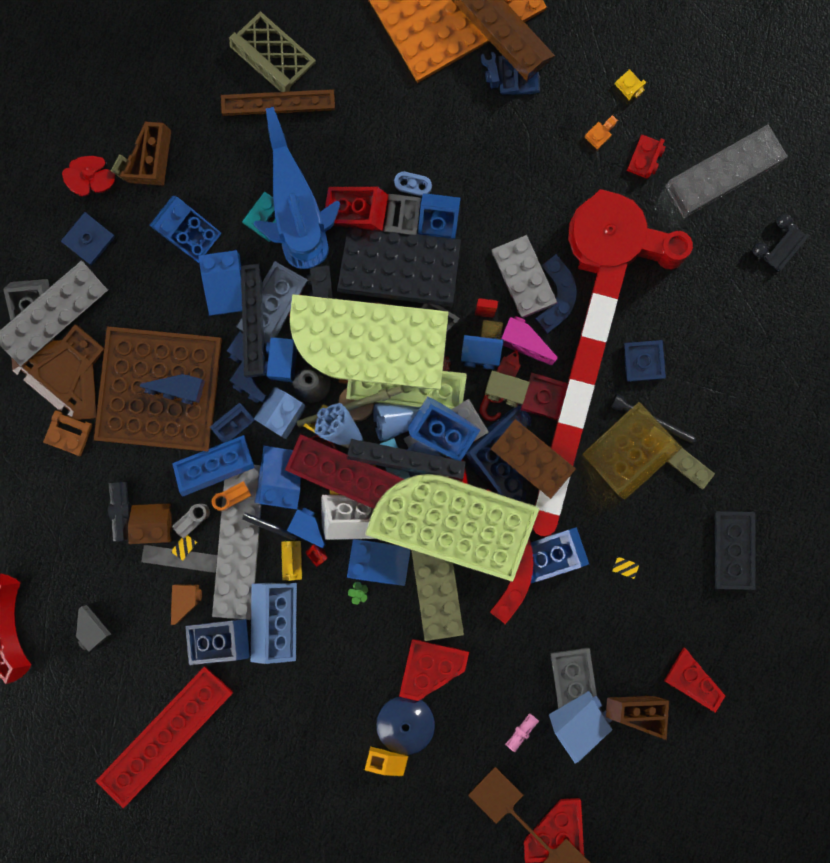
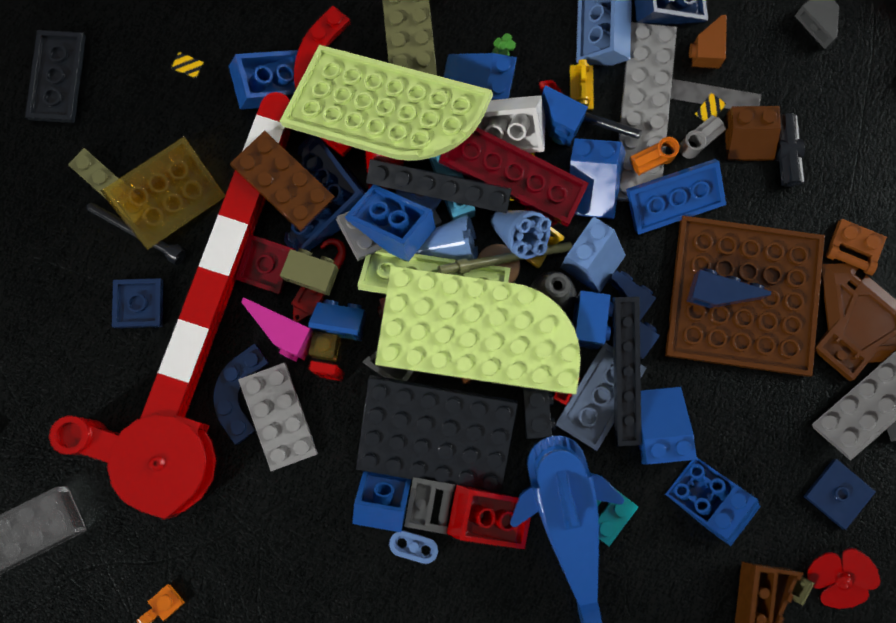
camera: 175 degrees left, 5 degrees down
dark blue hinge [210,403,255,443] -> none
red bracket [627,135,665,179] -> none

